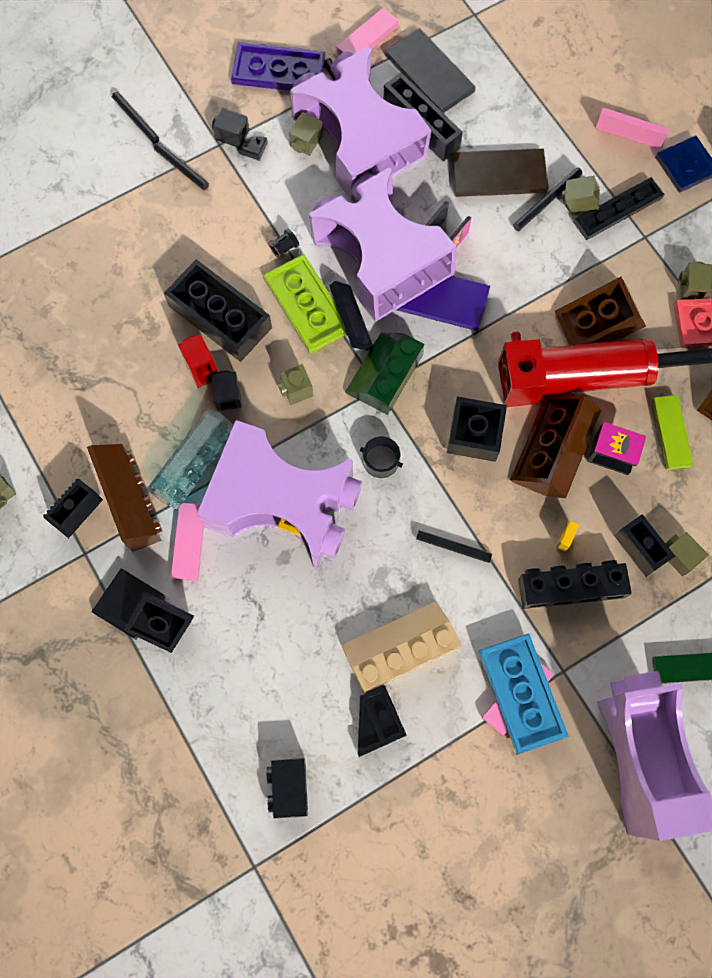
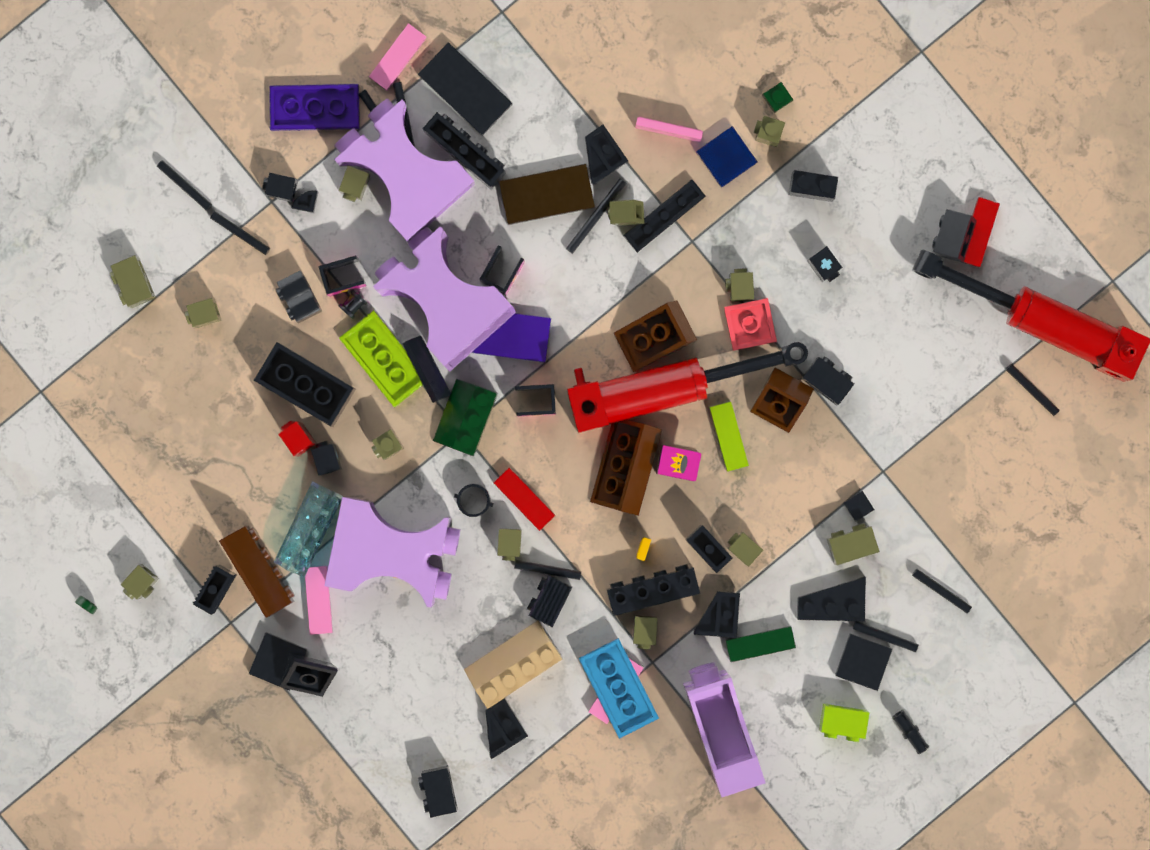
camera: 10 degrees left, 15 degrees up
black brick [446,396,507,462] -> none
none -> olive brick [110,255,156,308]
none -> olive brick [185,298,222,328]
none -> black brick [276,270,322,323]
none -> black piece [318,255,367,297]
none -> red tile [494,468,556,531]
none -> olive brick [497,528,522,561]
none -> black piece [515,384,556,417]
none -> black brick [527,575,573,628]
none -> black wing [585,124,628,186]
none -> olive brick [633,616,658,649]
none -> black wing [693,591,740,638]

